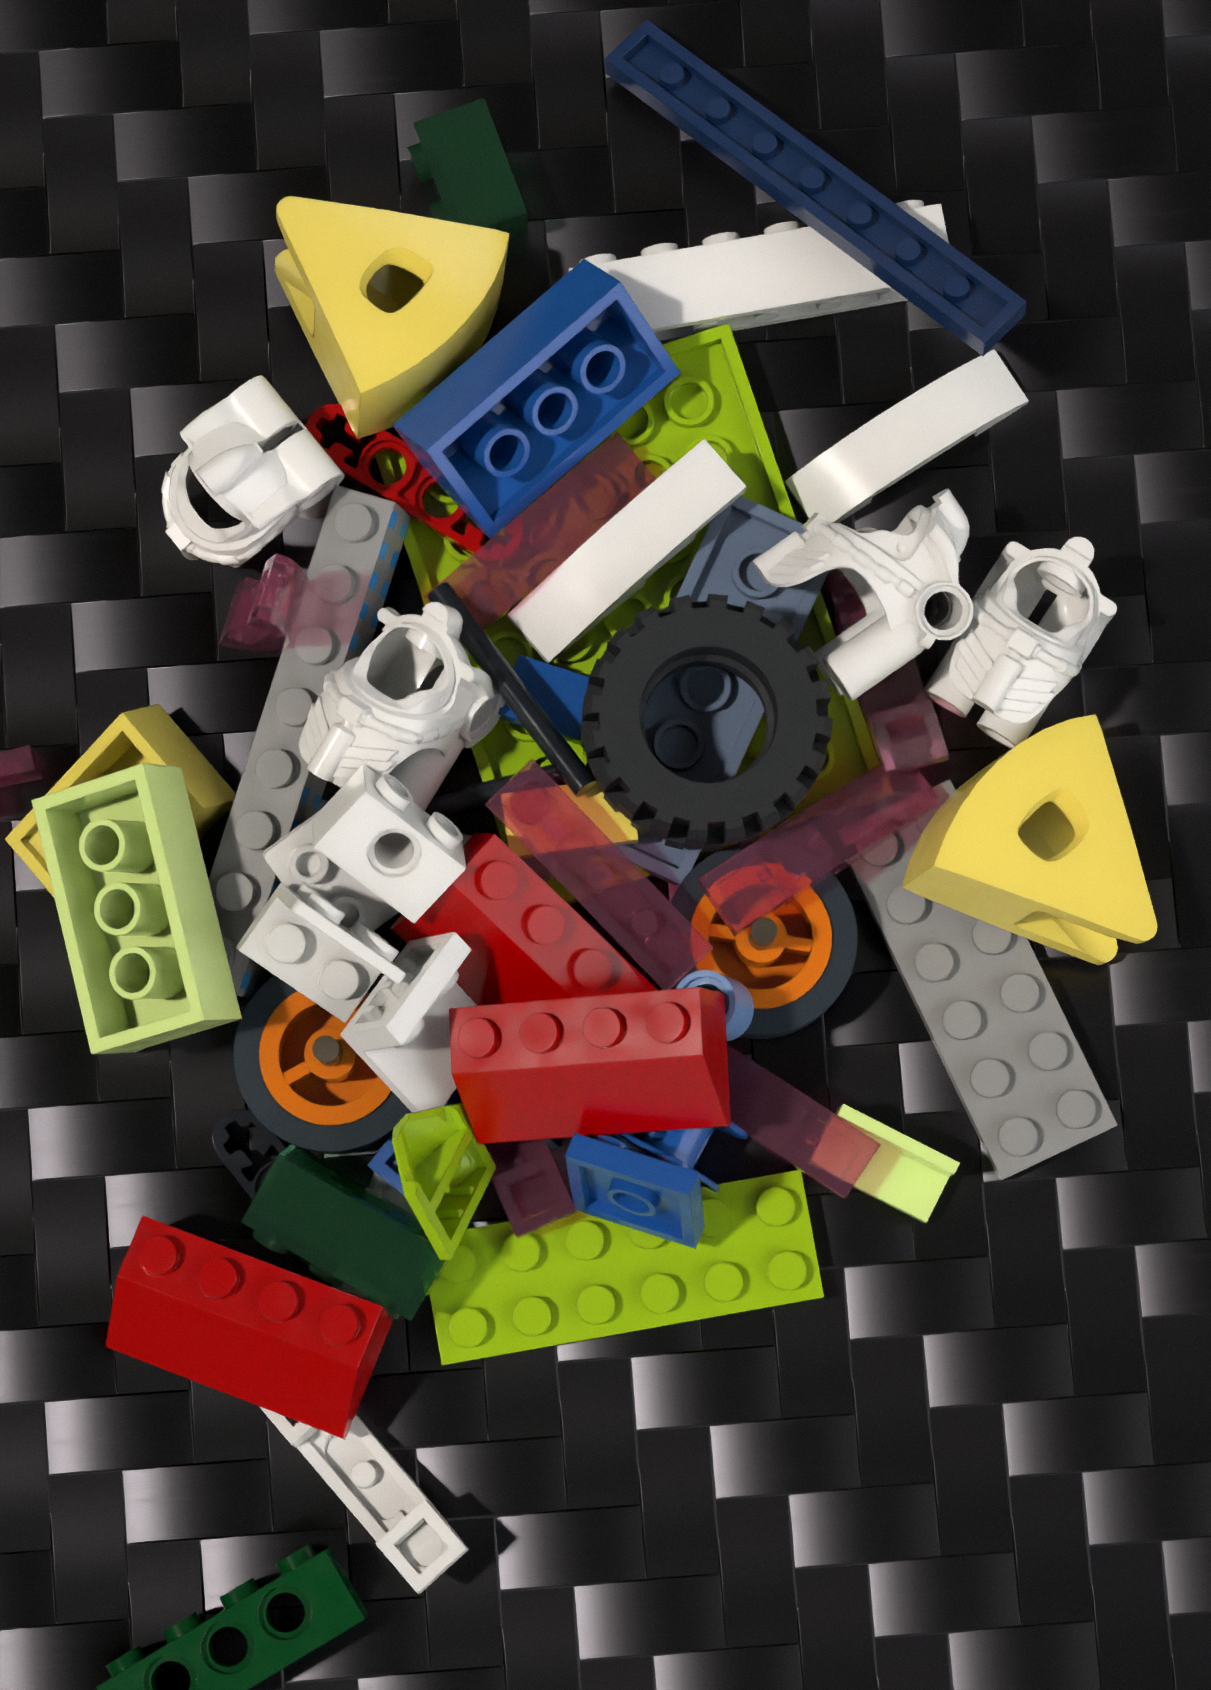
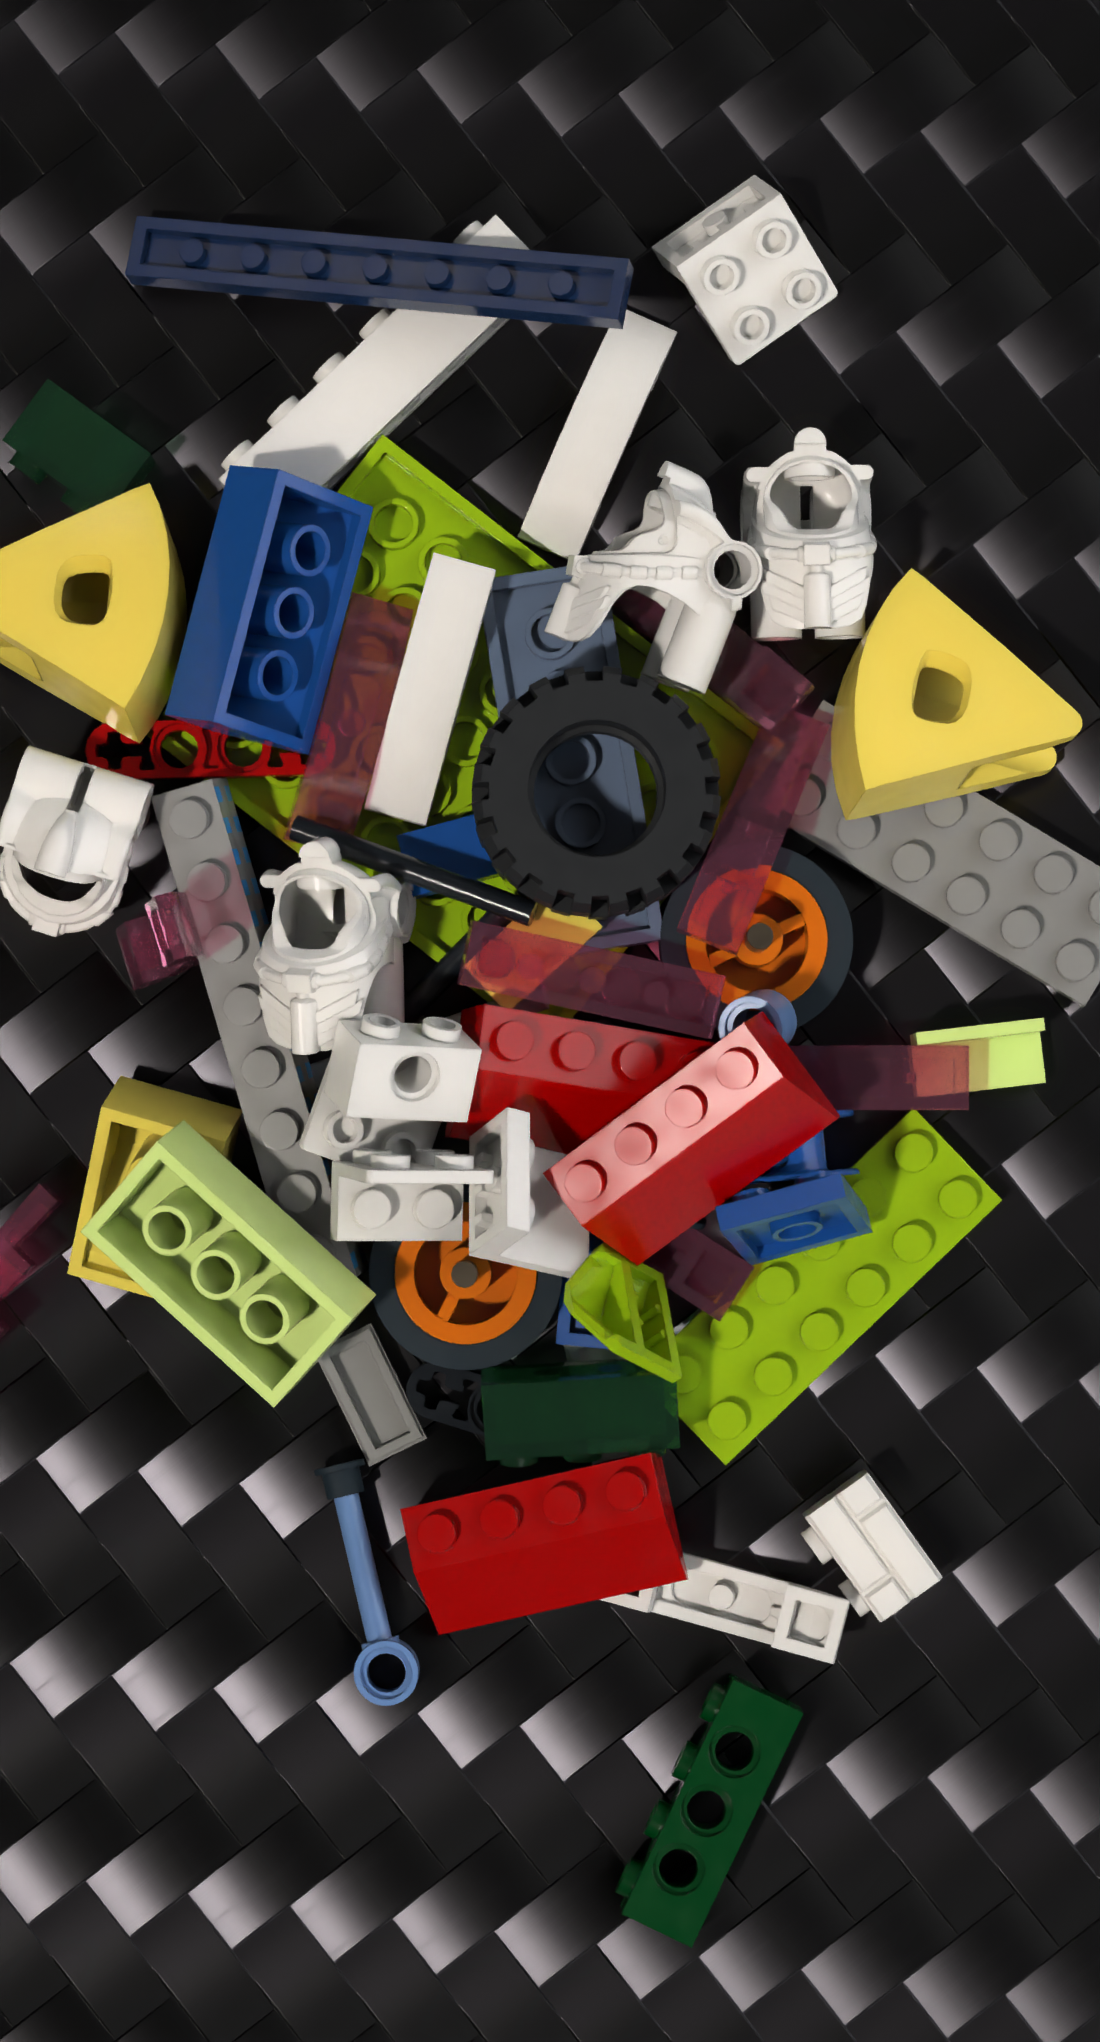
camera: 35 degrees left, 5 degrees up
none -> medium blue piece [314,1458,420,1706]
none -> light grey tile [318,1323,427,1467]
none -> white bracket [652,175,838,365]
none -> white brick [801,1470,943,1622]

